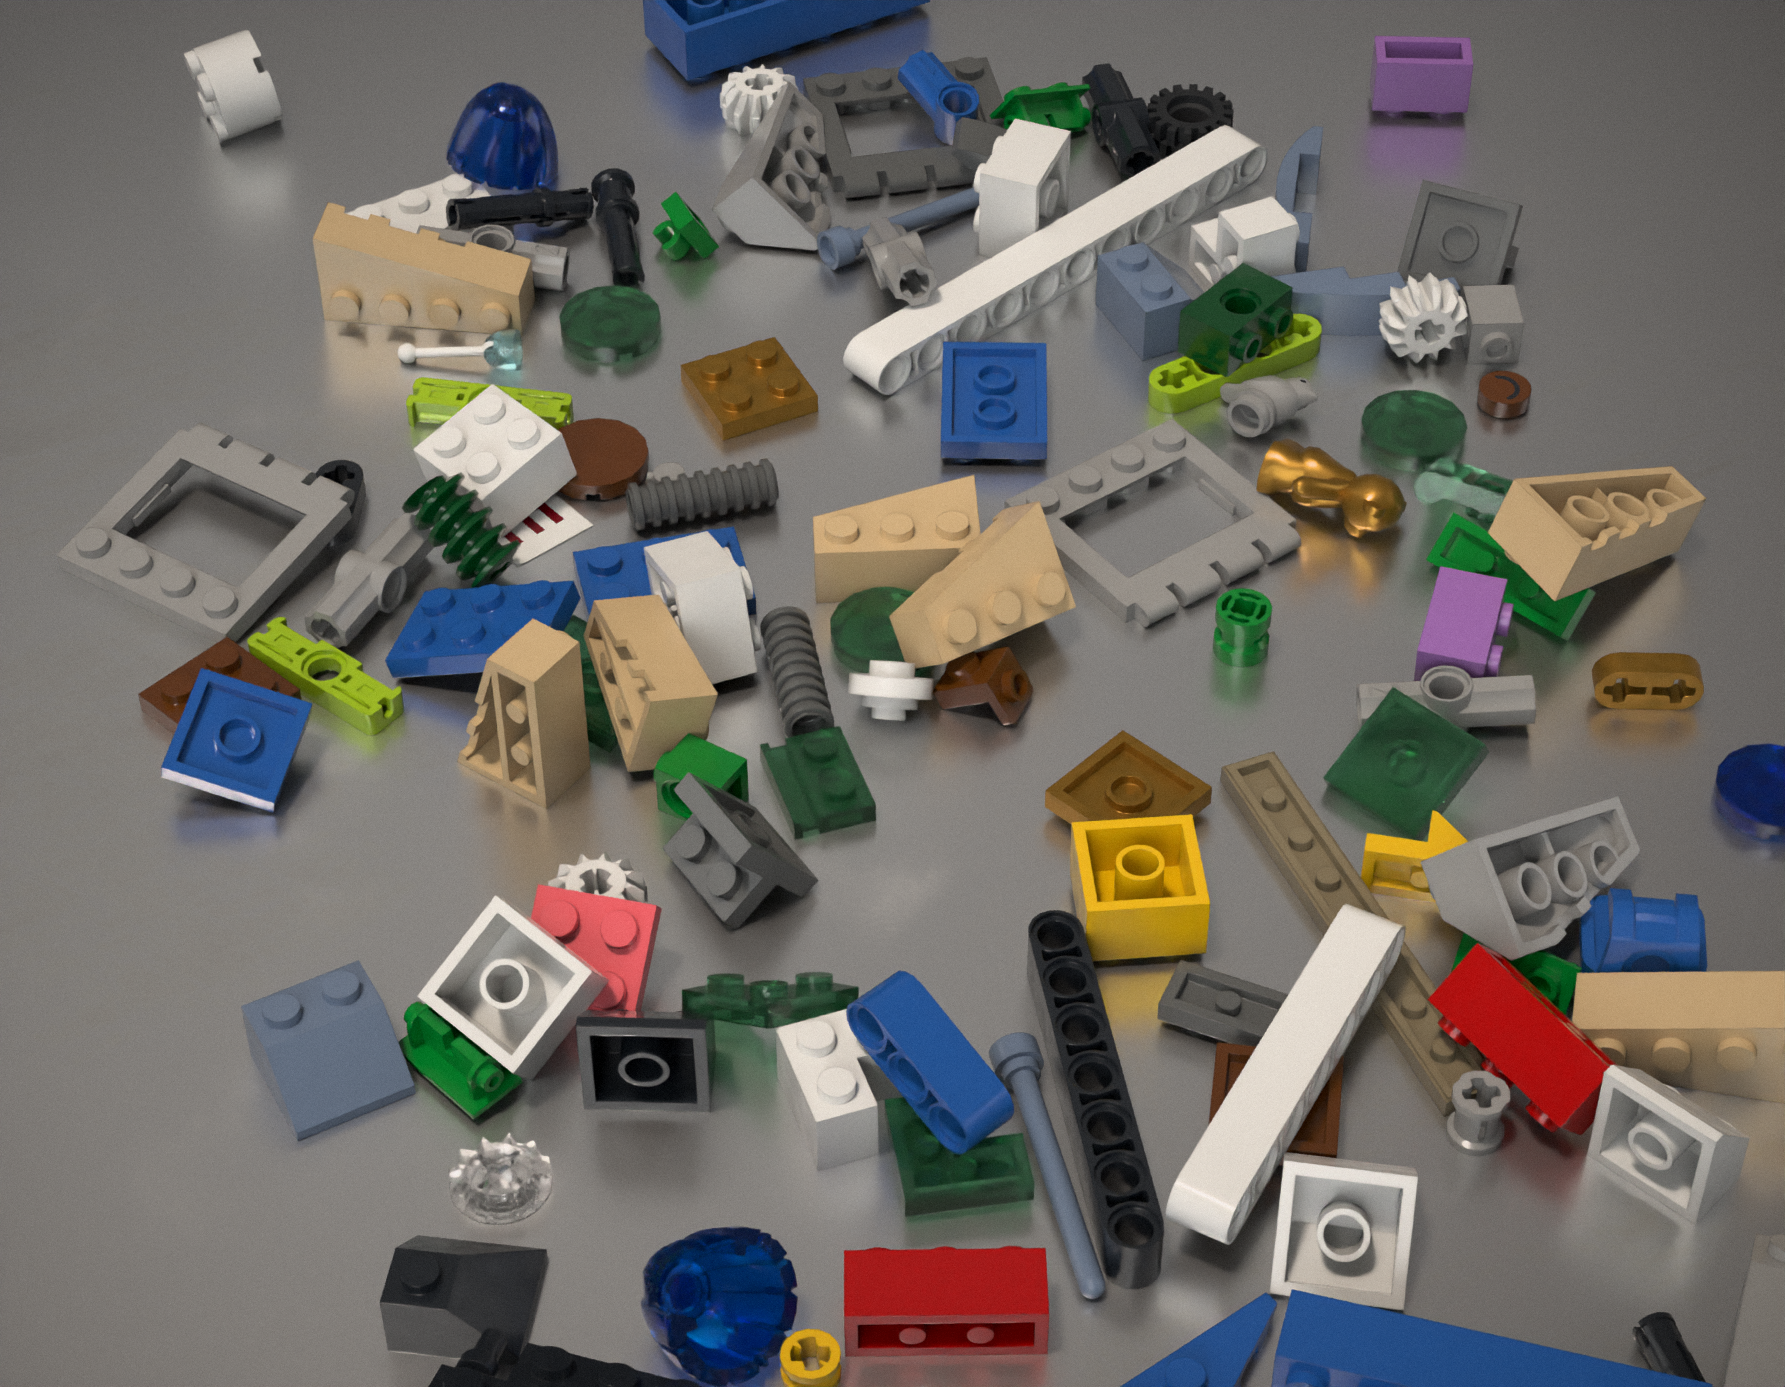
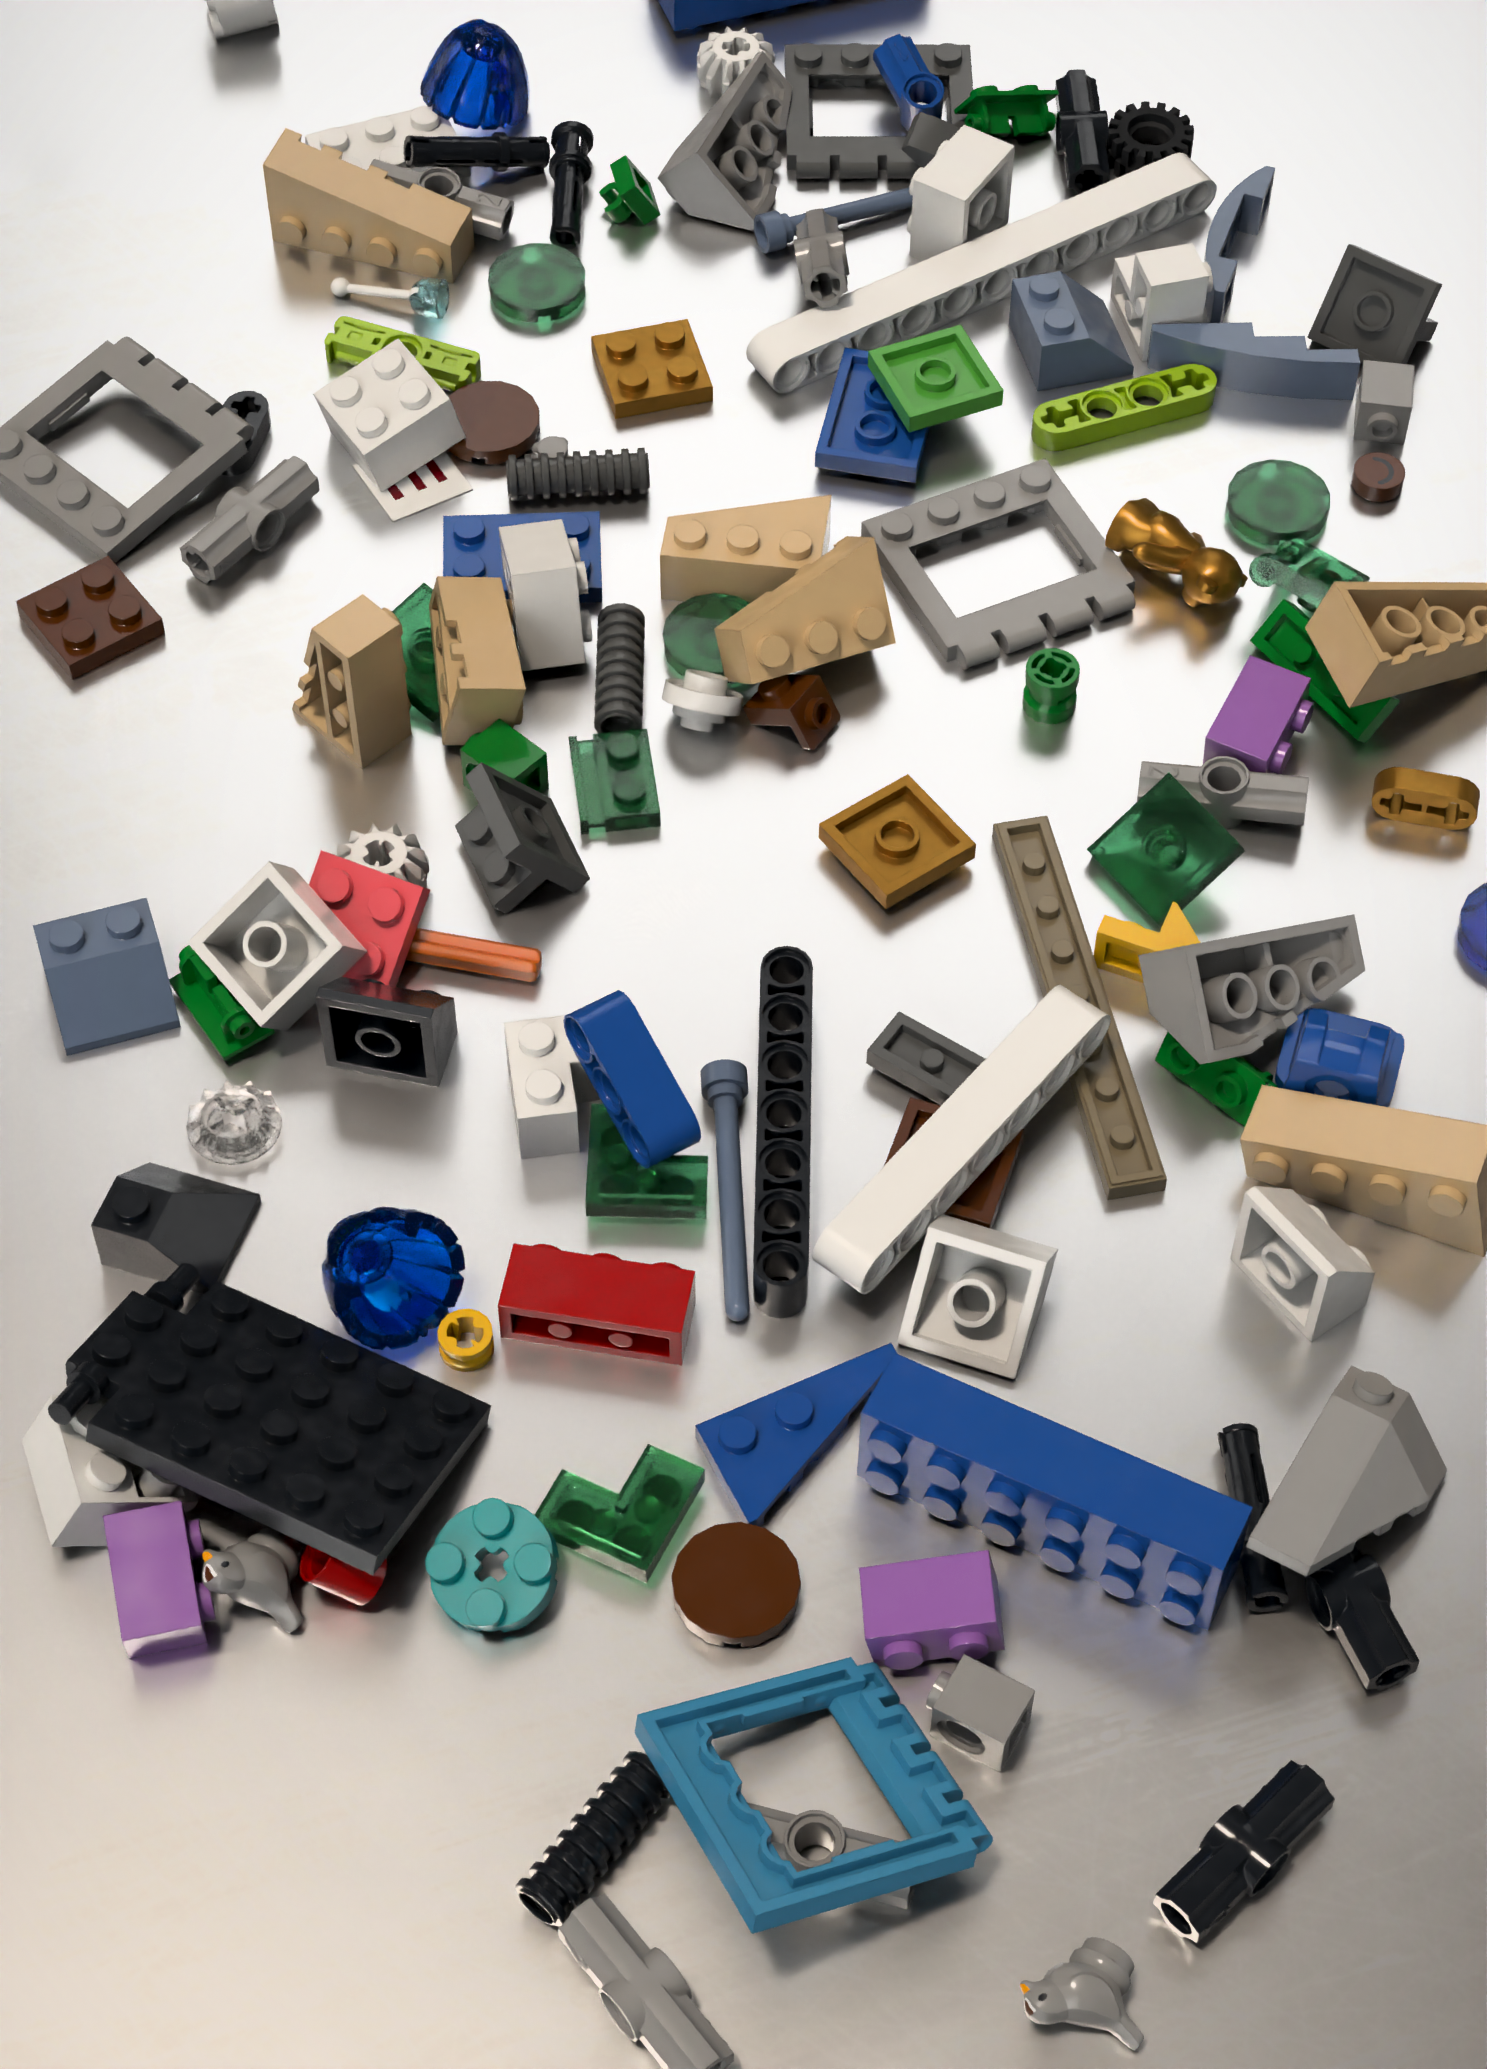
camera: 10 degrees right, 10 degrees up
blue plate [161,668,313,813] -> none
lime piece [247,617,404,735] -> none
blue plate [385,580,581,678] -> none
dark green piece [402,472,521,588] -> none
clear green plate [682,972,859,1029] -> none
yellow brick [1070,814,1210,961] -> none
dark green brick [1177,263,1293,377] -> none
light grey animal [1220,375,1318,437] -> none
medium lavender brick [1370,36,1474,114] -> none
white gear [1379,272,1468,364] -> none
red brick [1427,943,1619,1136] -> none
light grey bush [1446,1070,1511,1156] -> none
none -> orange axle [406,928,542,982]
none -> bright green plate [868,324,1004,432]

